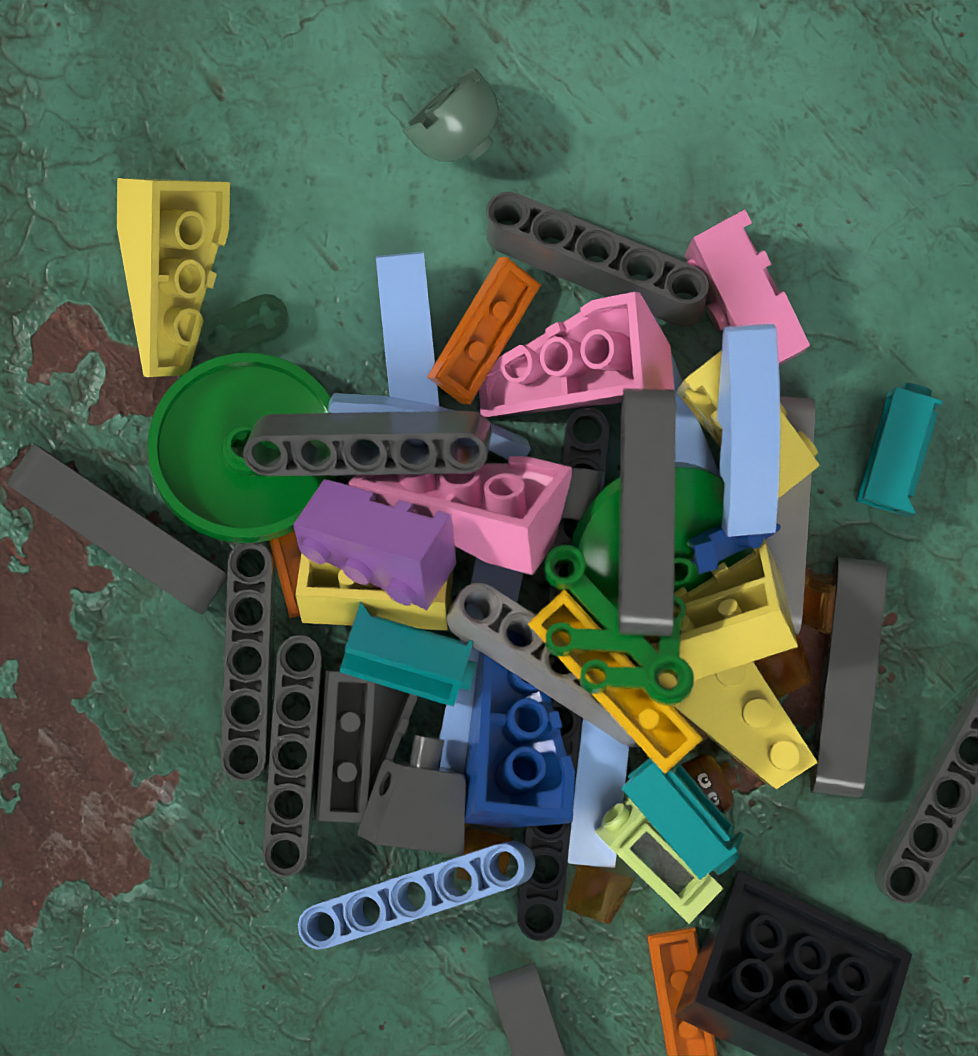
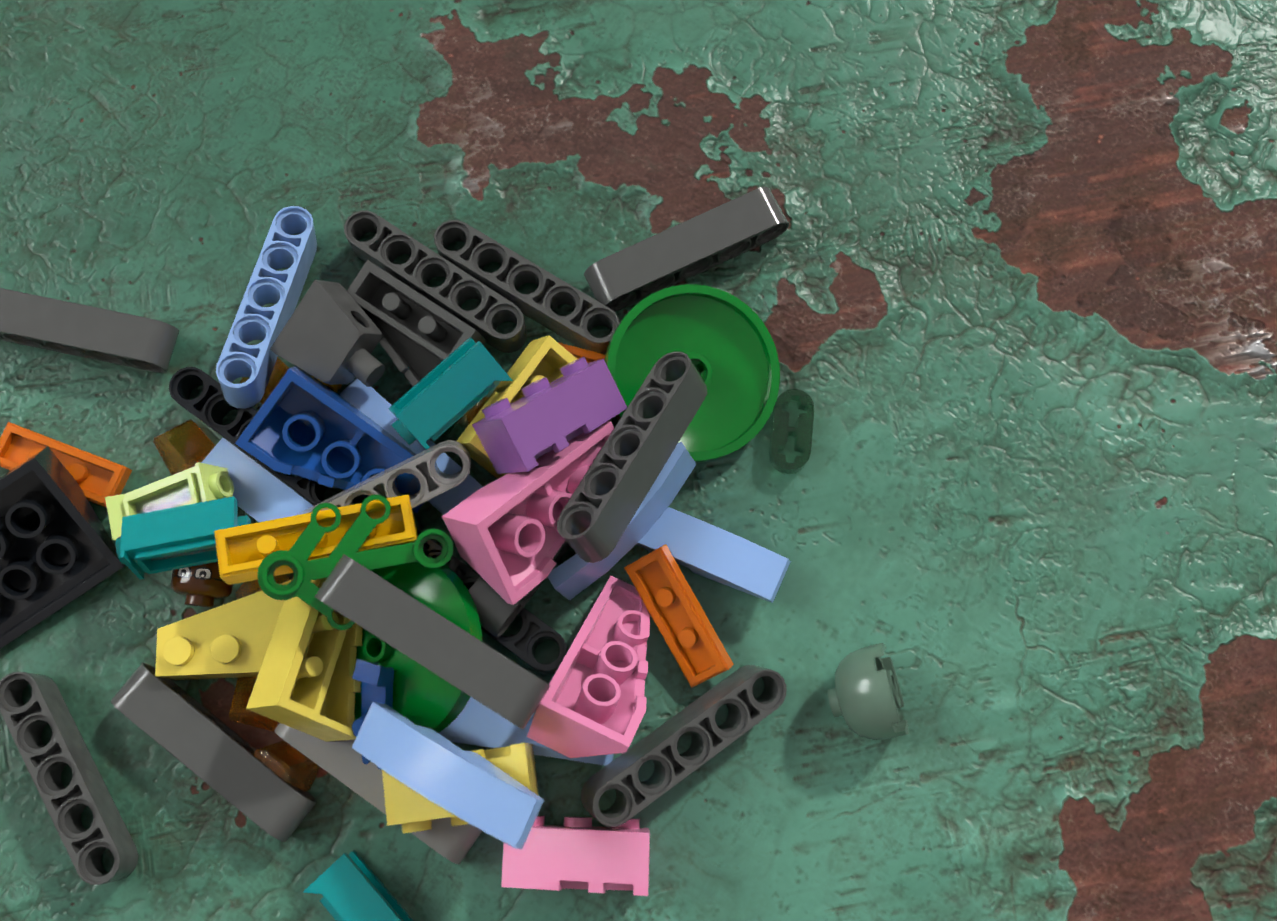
camera: 125 degrees right, 10 degrees down
light yellow wedge [117,178,230,377] -> none

